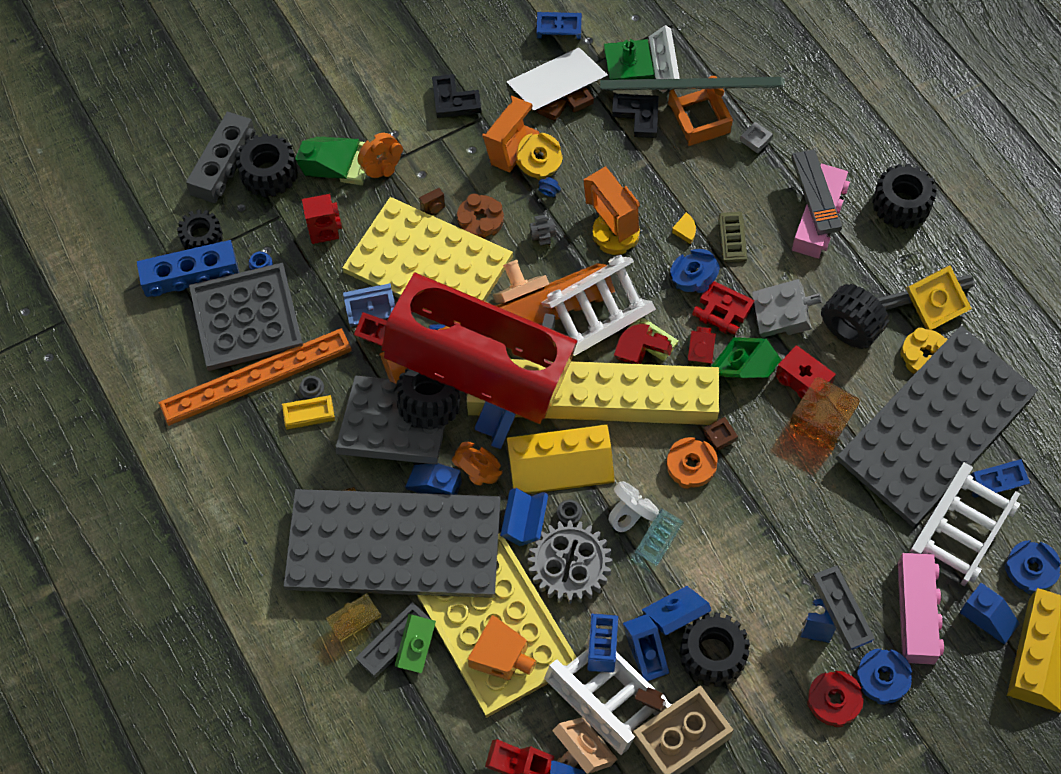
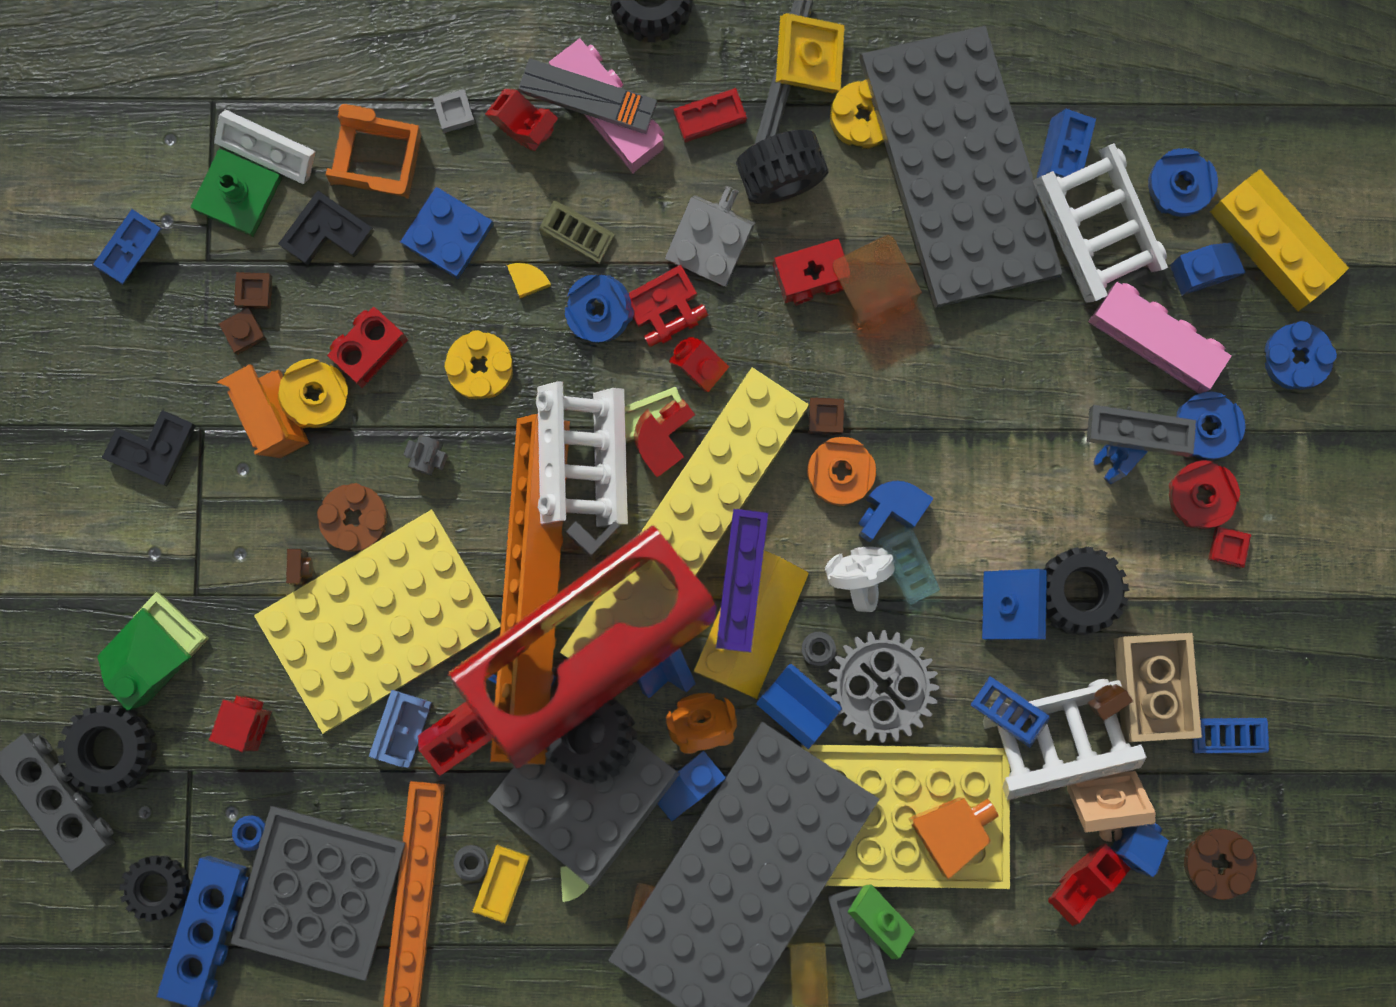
camera: 65 degrees left, 20 degrees up
orange plate [357,133,403,178] -> none
light nougat tile [493,260,549,303] -> none
white sticker [507,47,607,110] -> none
blue plate [538,177,561,197] -> none
orange piece [583,166,640,243] -> none
sand green tile [600,77,785,91] -> none
blue slope [623,614,669,681] -> none
green slope [711,337,782,378] -> none
none -> red brick [327,306,408,388]
none -> blue plate [400,187,494,279]
none -> red brick [485,89,558,151]
none -> yellowish green tile [560,866,589,902]
none -> red plate [673,88,747,143]
none -> dark purple plate [716,509,768,653]
none -> blue brick [858,481,934,543]
none -> red tile [1208,526,1251,568]
none -> blue plate [1264,321,1337,390]

